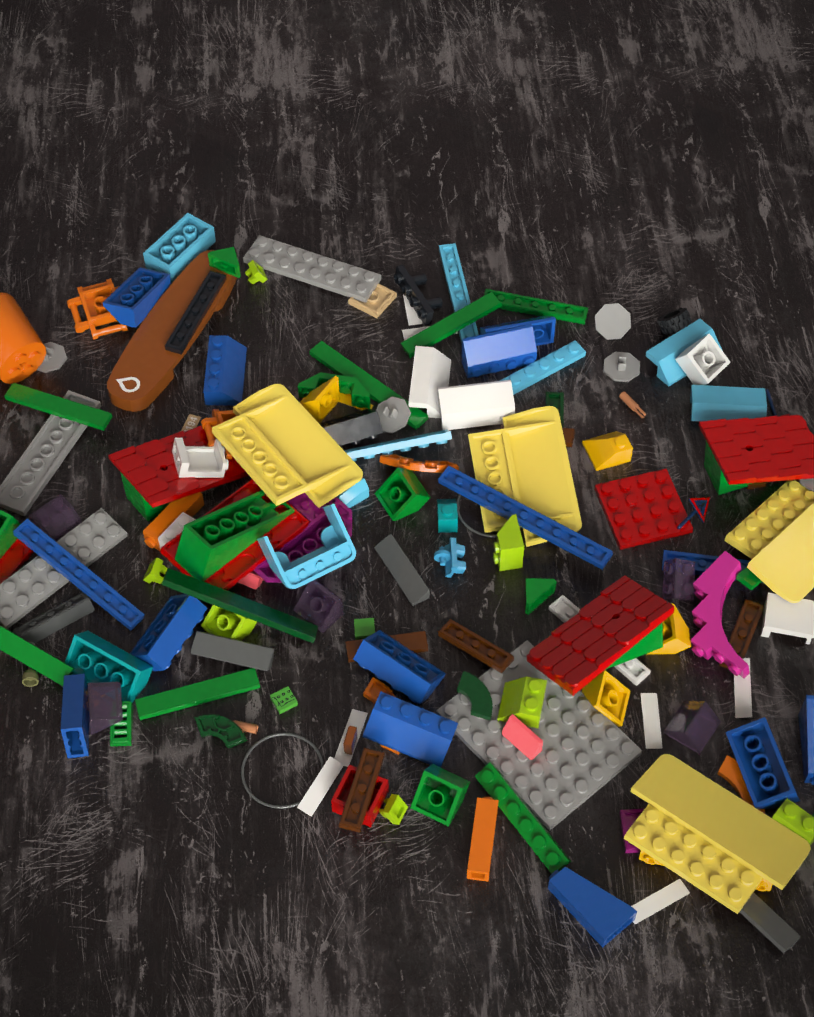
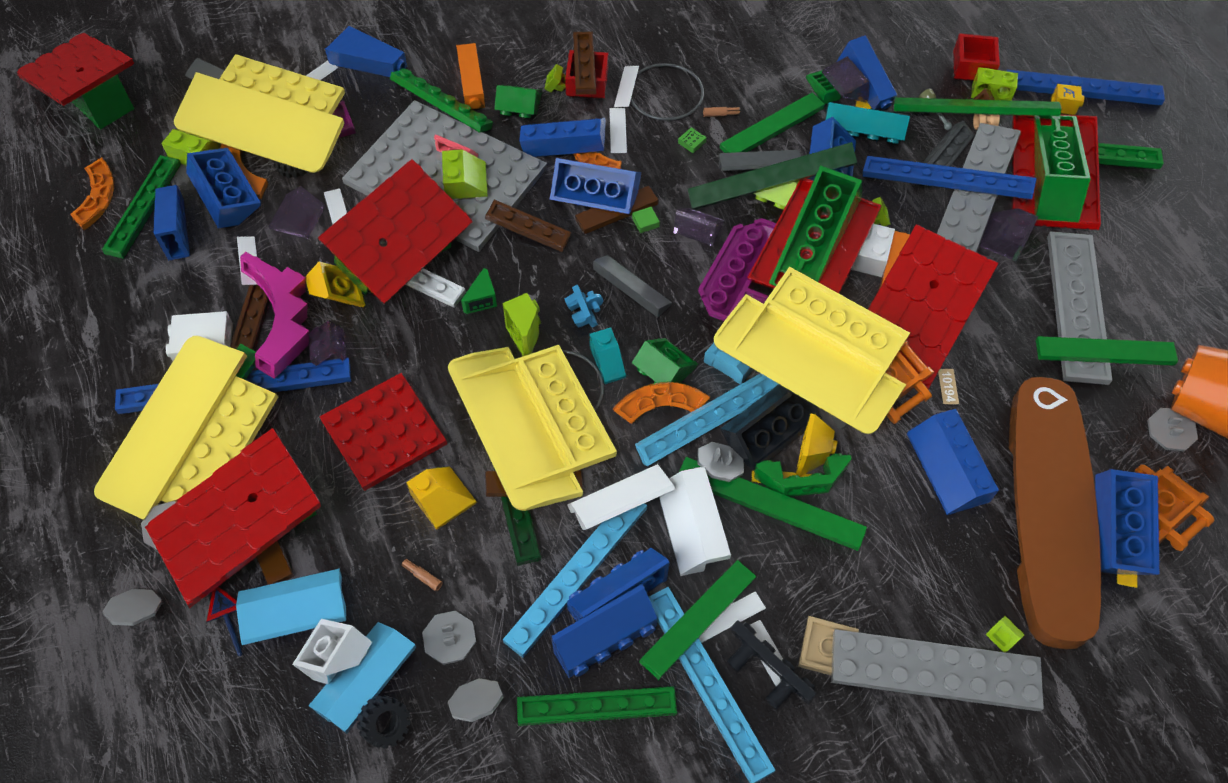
camera: 160 degrees right, 5 degrees up
medium azure brick [143,213,216,282] -> none
black tile [165,271,226,355] -> none
white panel [172,437,229,478] -> none
dark green tile [194,714,248,748] -> none
green slope [208,247,241,278] -> none
medium azure windscreen [257,504,356,589] -> none
dark orange tile [343,726,357,755] -> none
blue plate [438,465,613,570] -> none
dark green tile [457,671,493,721] -> none
piece [677,497,710,529] -> none

